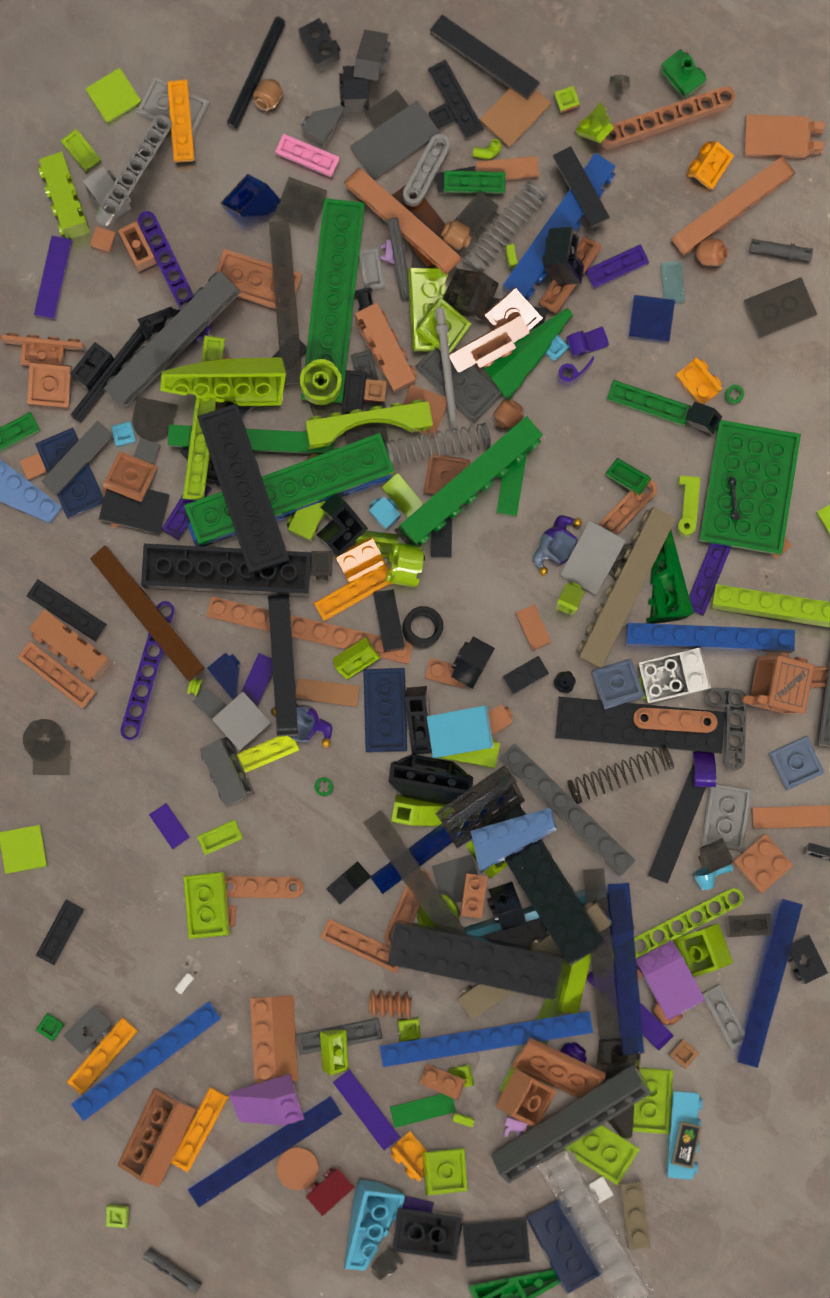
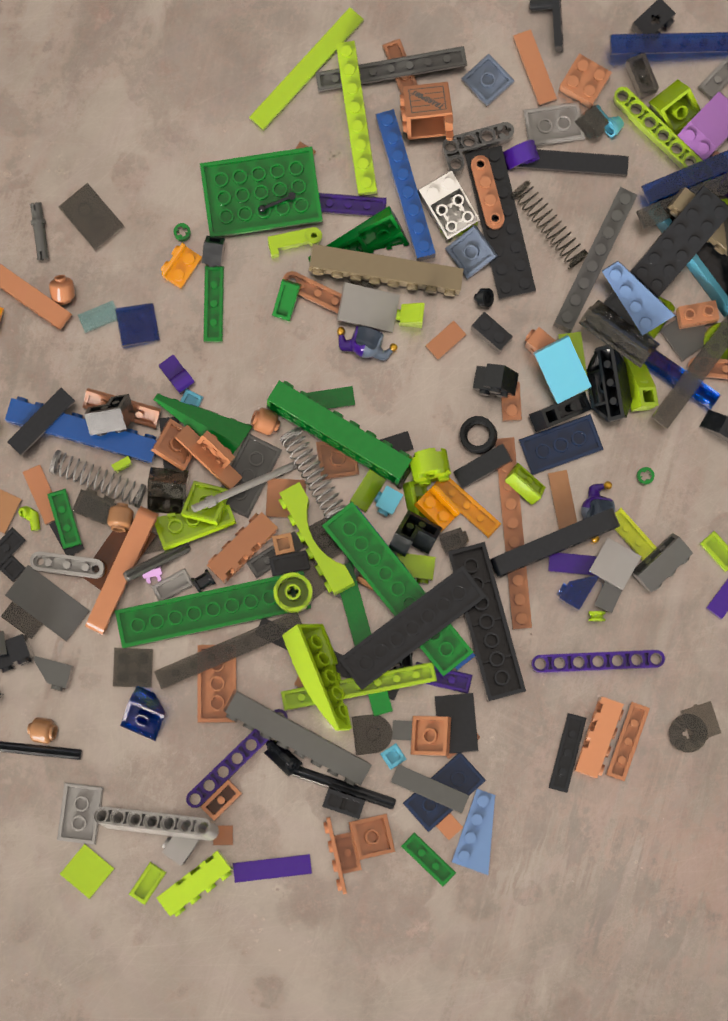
camera: 105 degrees left, 0 degrees up
reddish brown tile [90,545,205,682] -> none
light orange tile [167,80,195,163] -> none
bright pink plate [275,134,340,178] -> none
black brick [487,882,527,931] -> none
dark purple panel [557,356,594,386] -> none
dark purple tile [585,244,649,289] -> none

